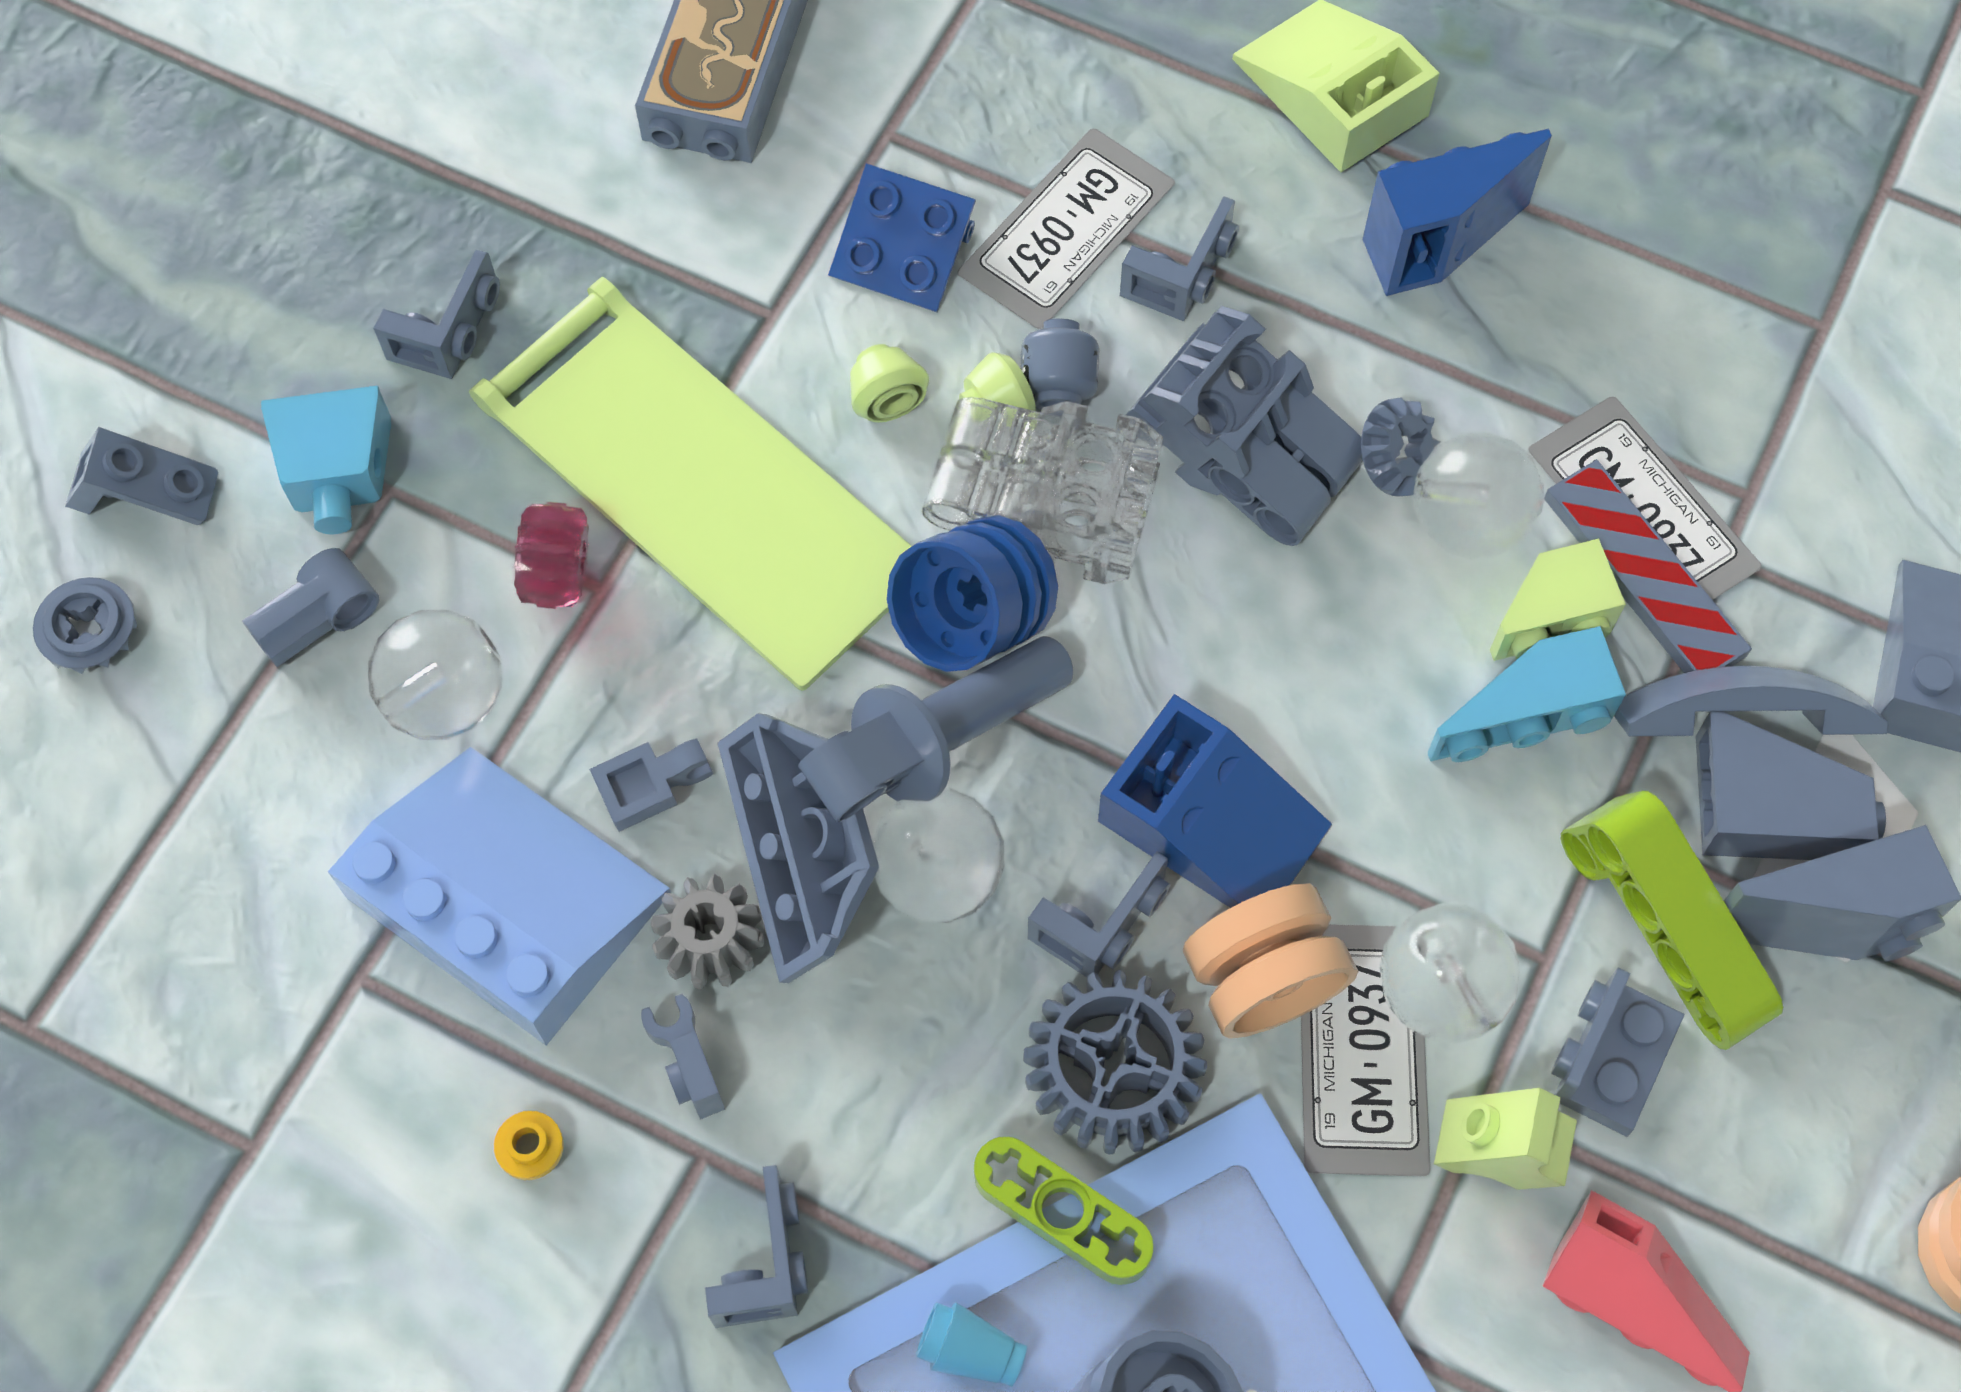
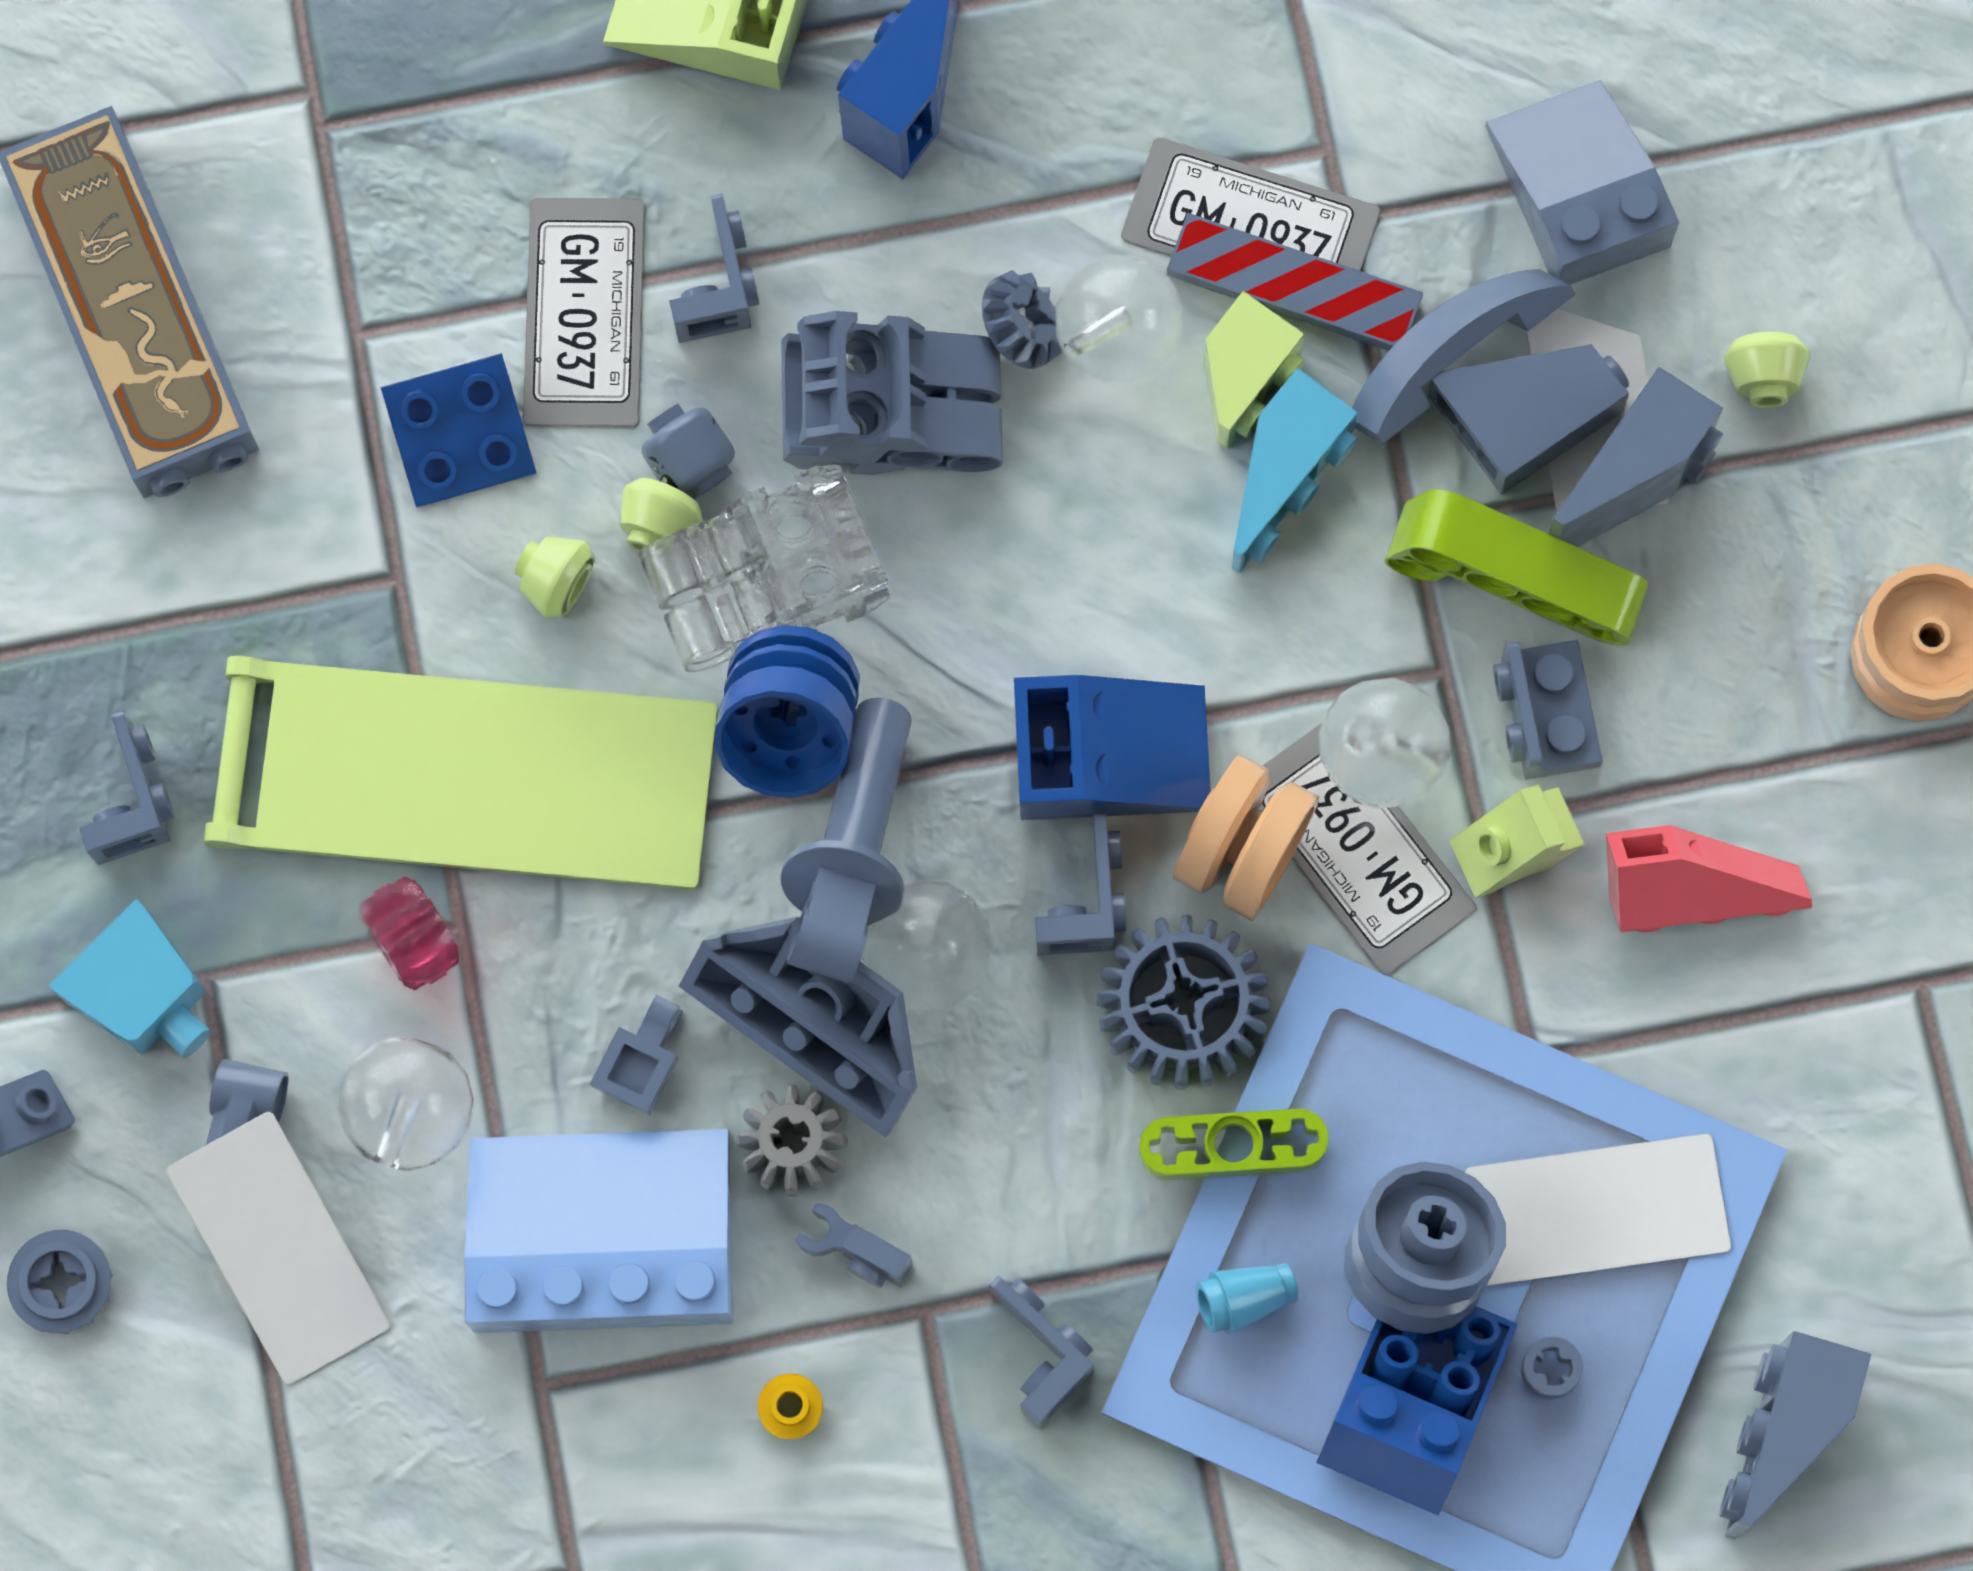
camera: 35 degrees left, 10 degrees up
none -> white sticker [166,1112,390,1385]

